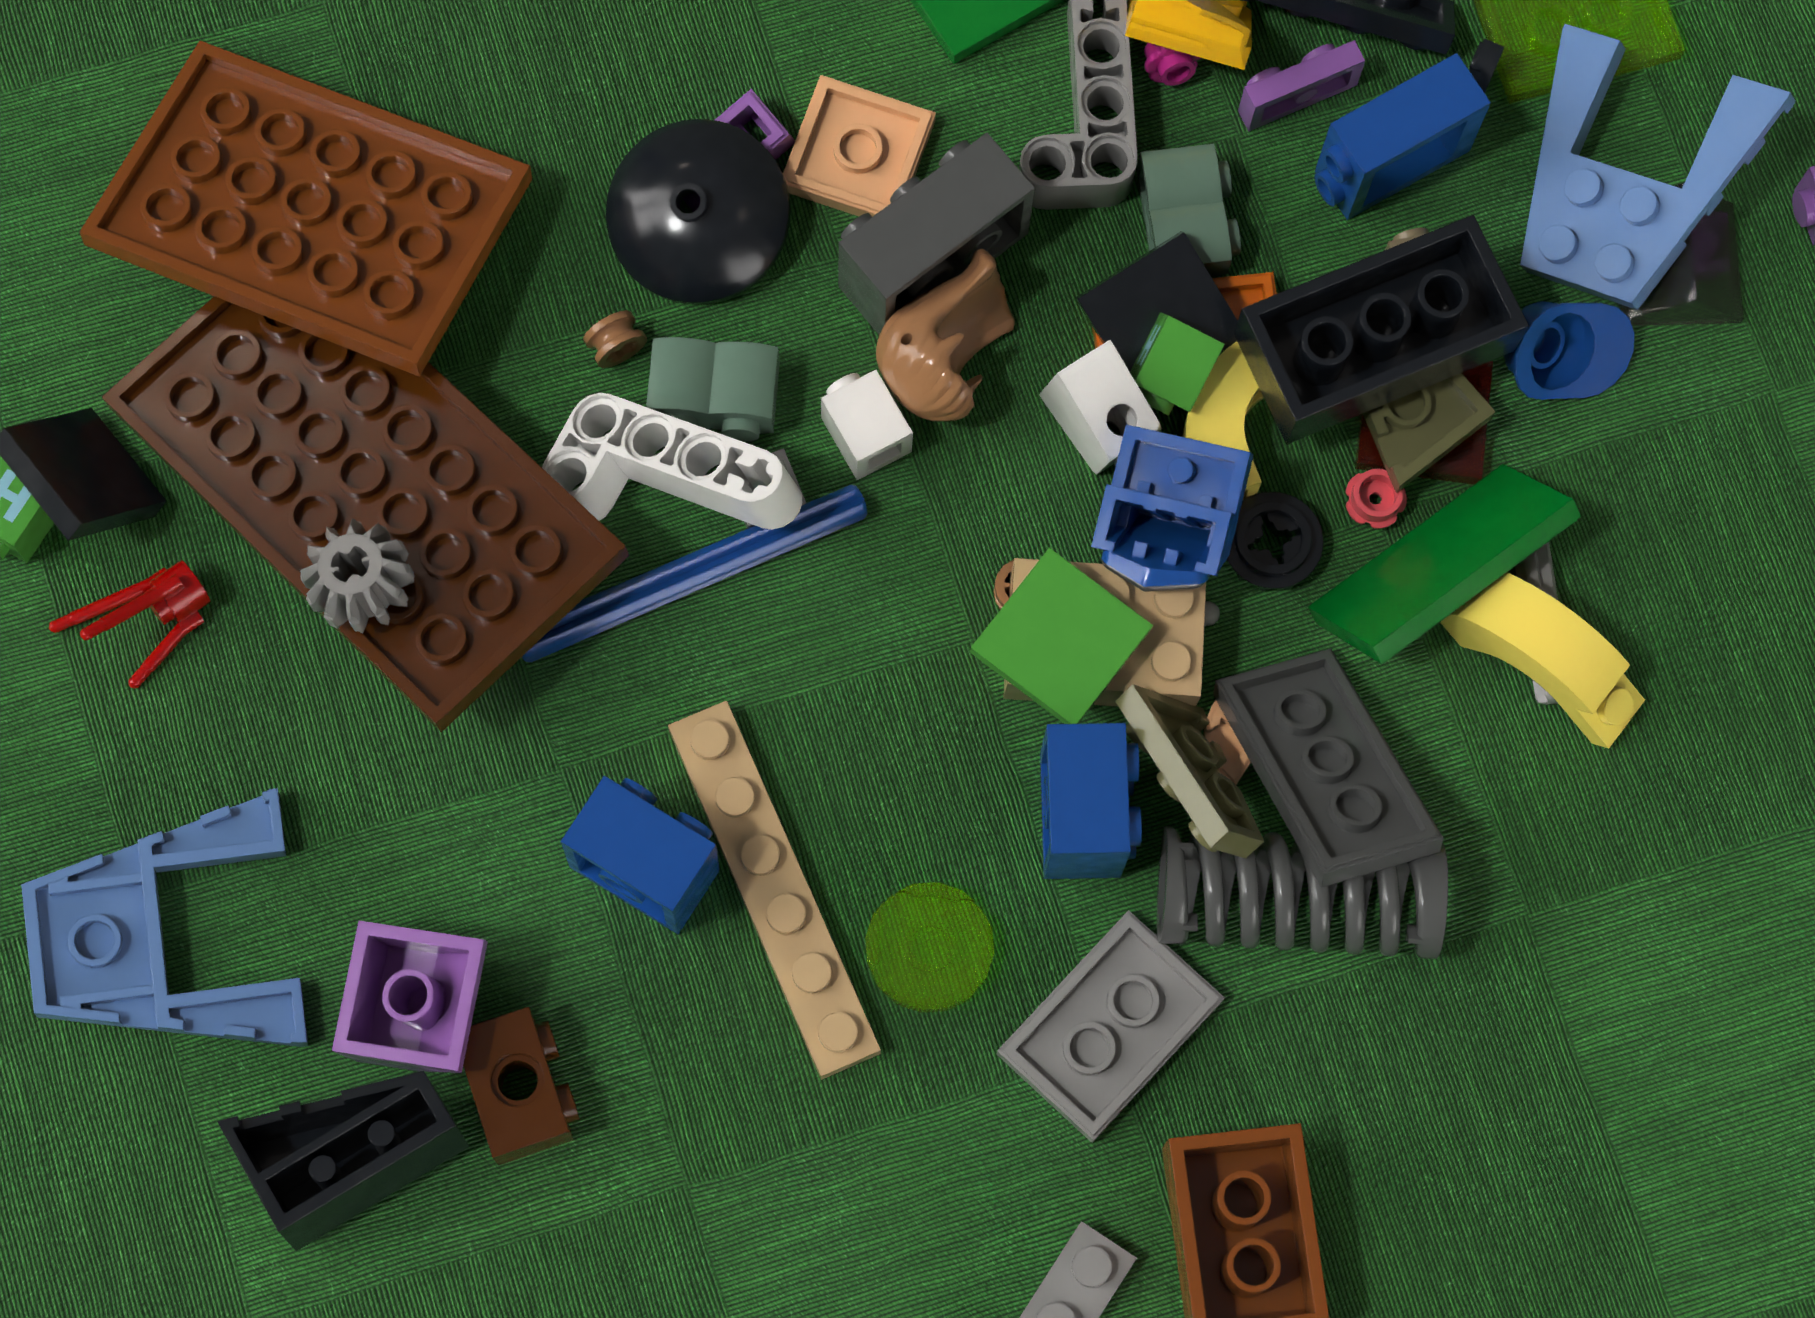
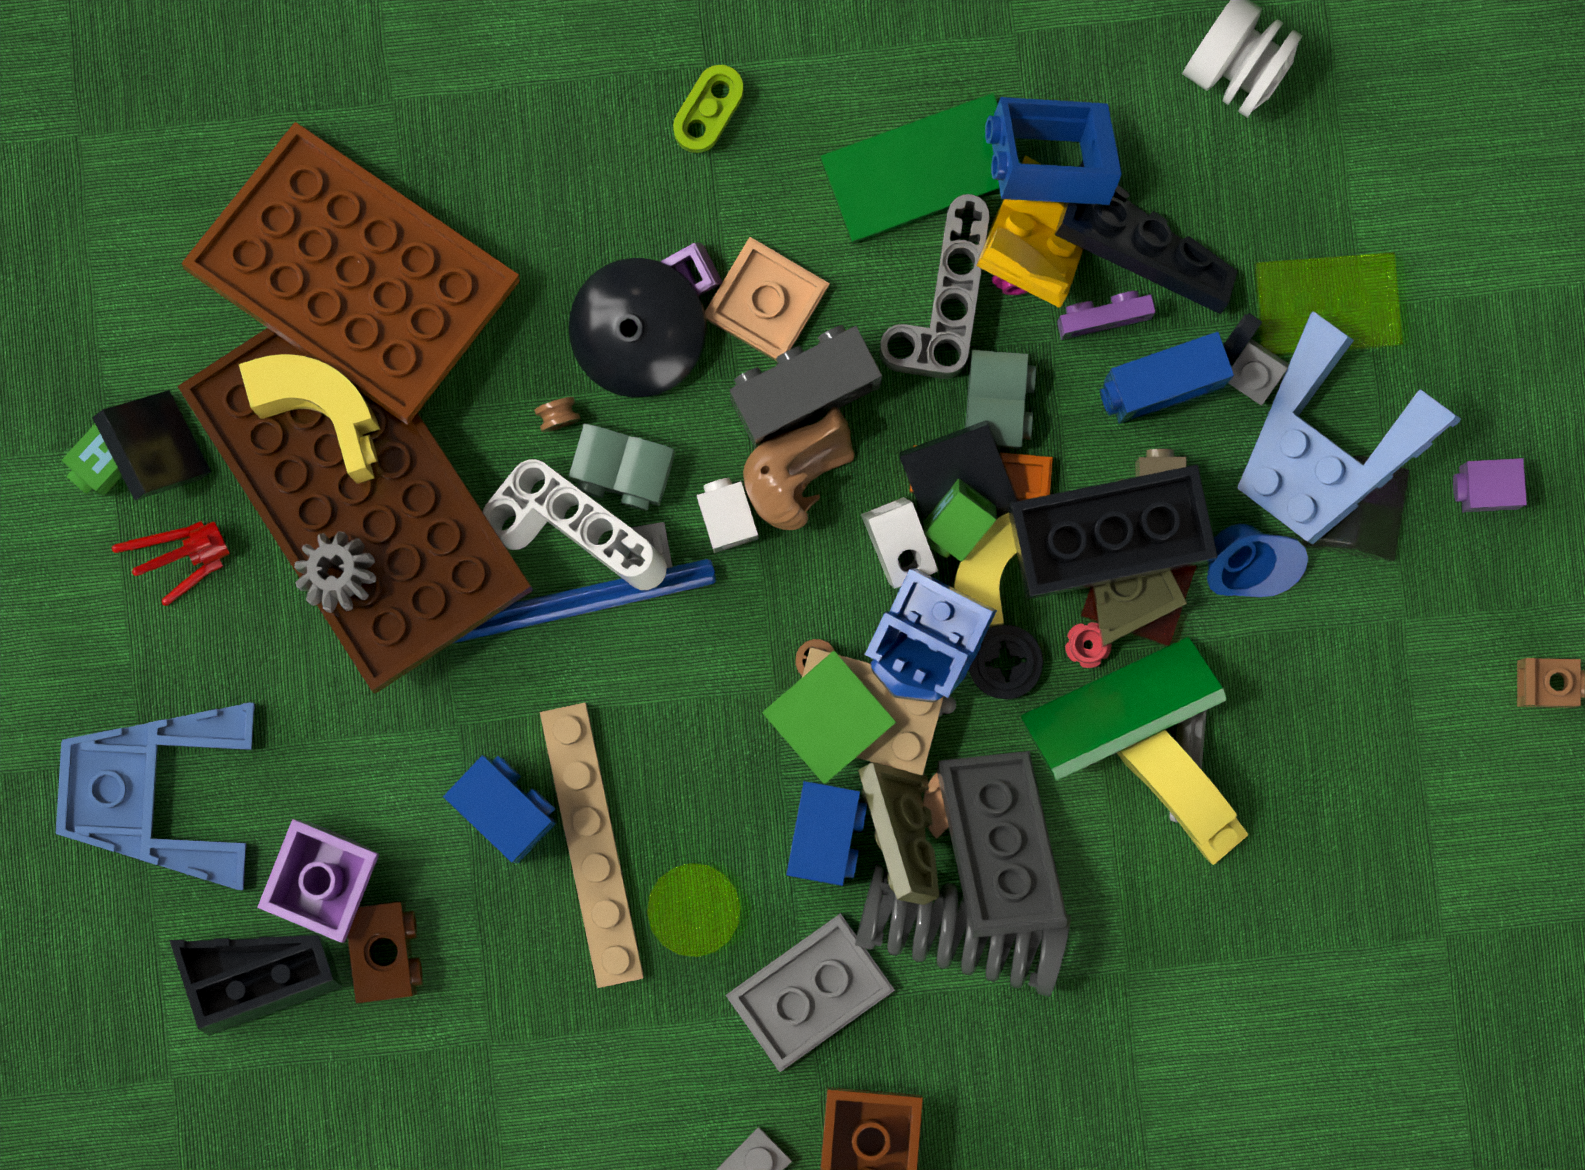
camera: 15 degrees right, 10 degrees up
none -> light yellow arch [239,354,380,484]
none -> light grey plate [1228,339,1289,406]

